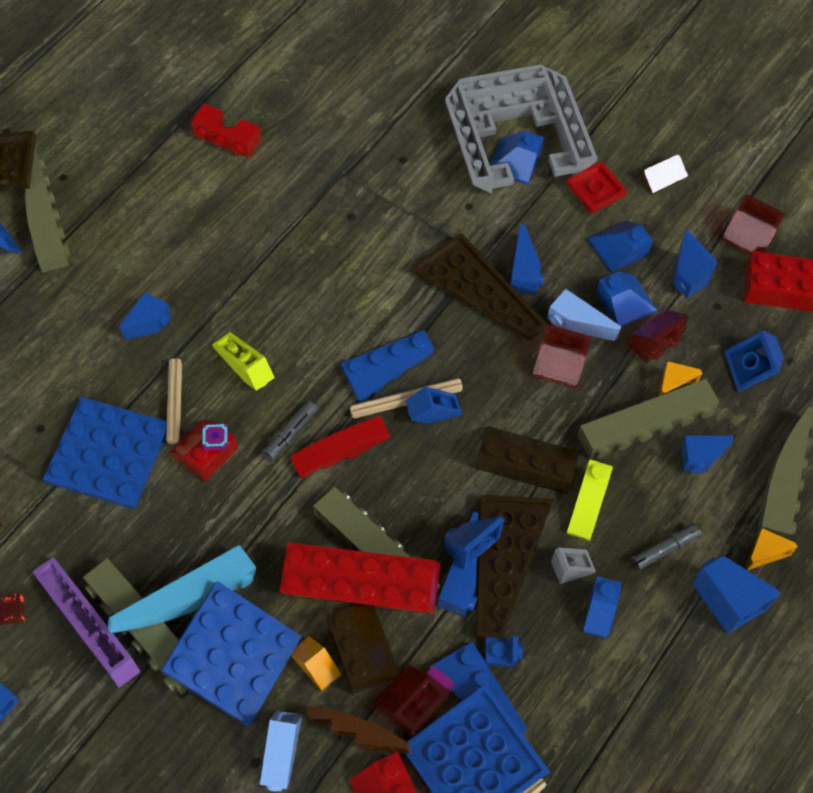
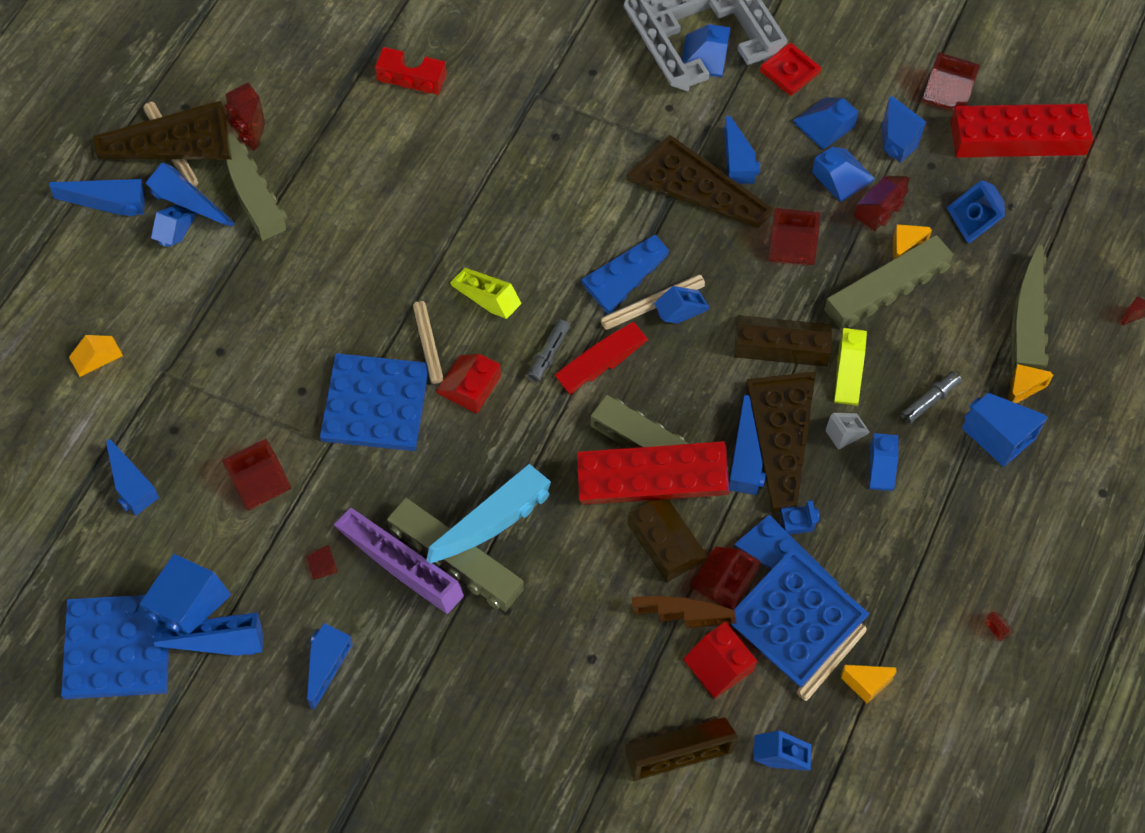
camera: 10 degrees left, 0 degrees up
blue slope [119,292,171,340] -> none
blue plate [160,581,302,726] -> none
magenta tile [203,424,228,451] -> none
light blue slope [260,710,302,791] -> none
light orange slope [291,636,341,692] -> none
magenta tile [427,666,455,692] -> none
blue slope [443,516,504,569] -> none
light blue slope [547,289,621,341] -> none
slope [641,154,688,194] -> none
blue slope [681,436,733,474] -> none
none -> clear red slope [225,82,265,151]

